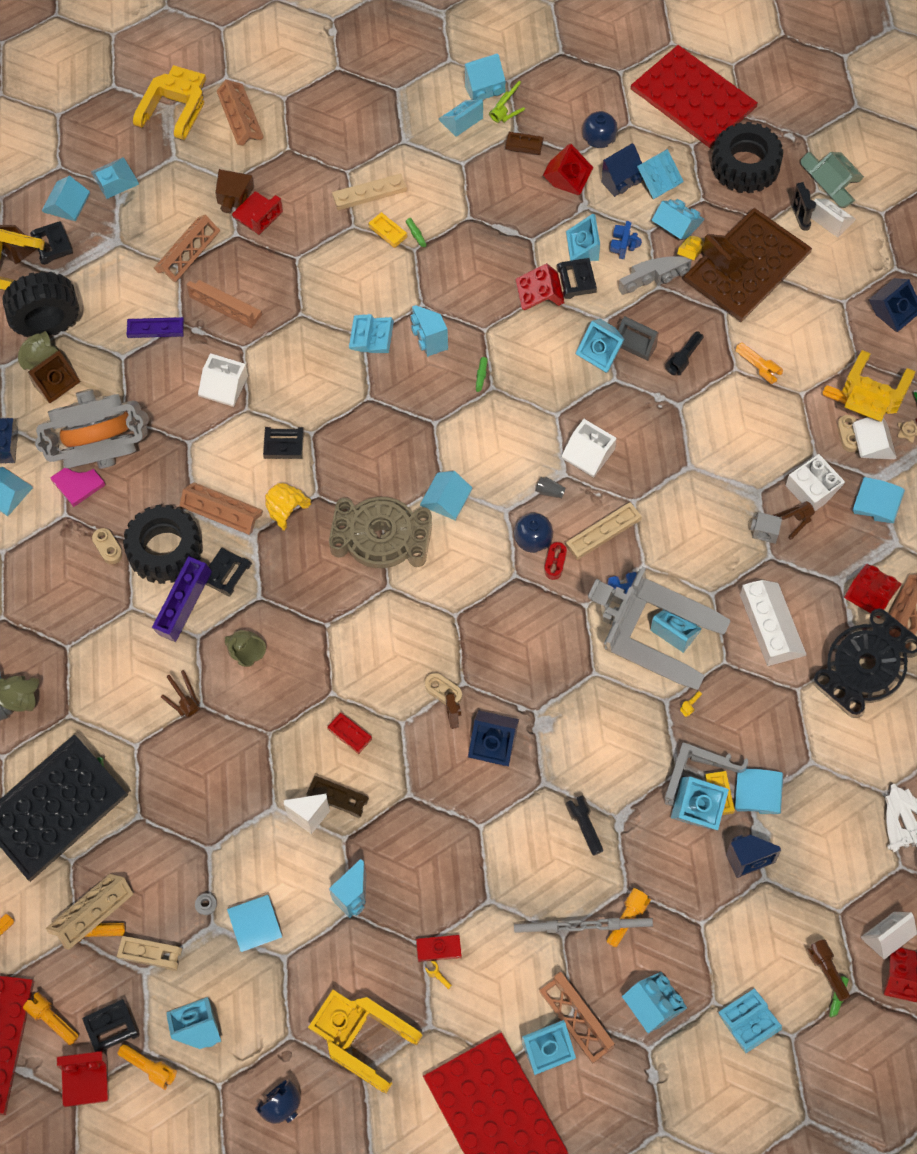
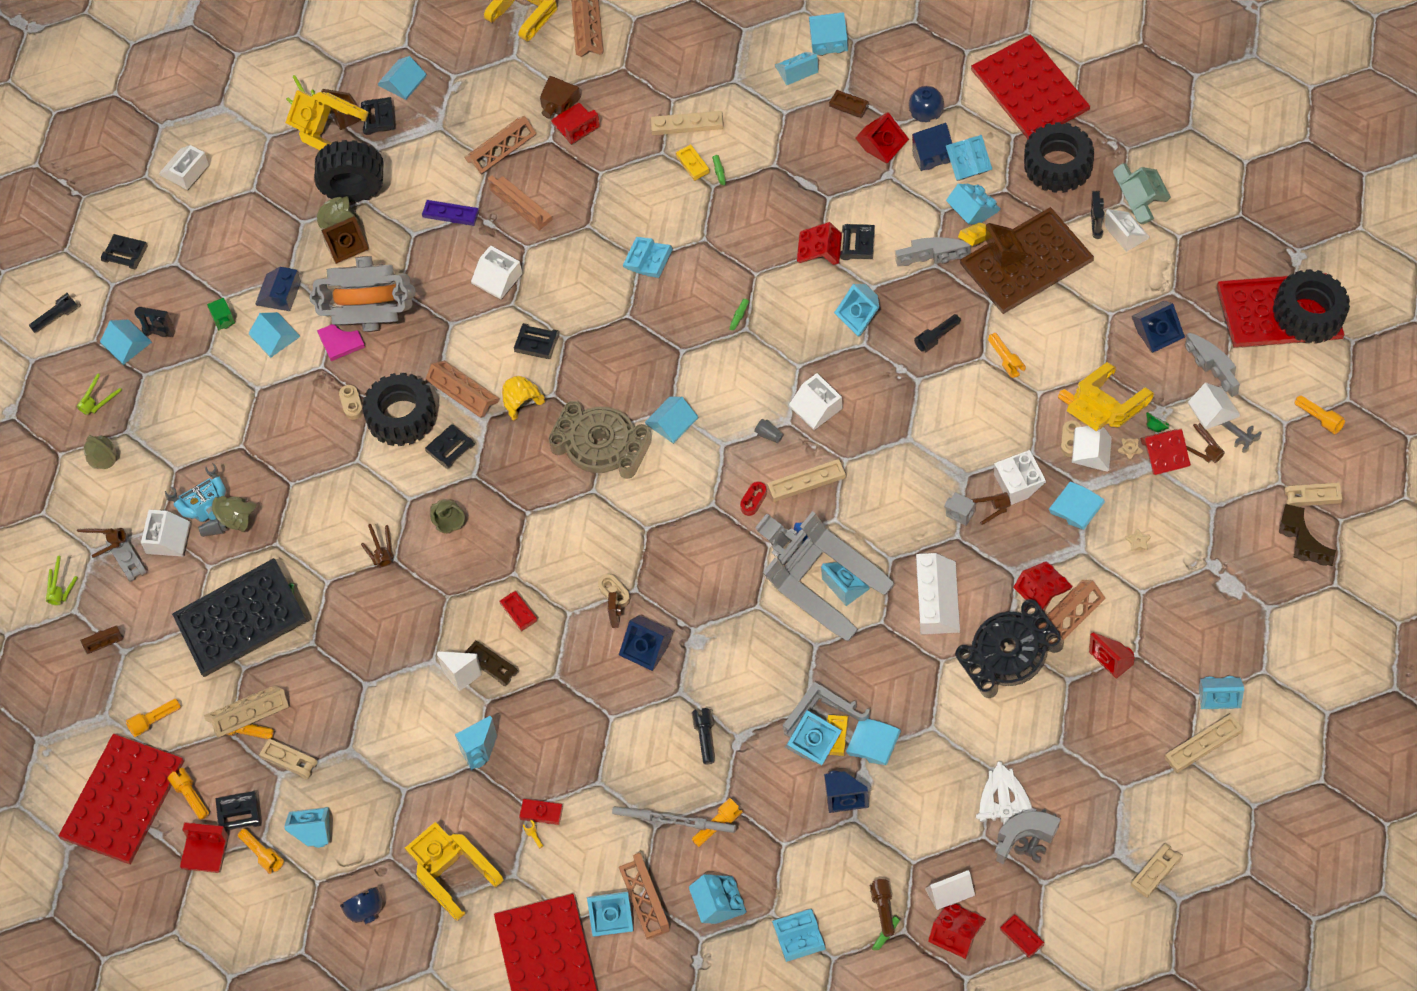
camera: 20 degrees right, 5 degrees down
medium azure slope [91,157,139,199] -> none
dark purple brick [152,556,212,642] -> none
light grey plate [195,893,217,915] -> none
medium azure slope [227,895,282,952] -> none
medium azure slope [410,305,448,357] -> none
lime plant [489,81,525,123] -> none
dark blue cylinder [514,513,554,553] -> none
medium azure slope [566,214,600,261] -> none
blue hips [610,221,642,260] -> none
dark grey tile [618,316,659,361] -> none
yellow hand [680,691,702,717] -> none

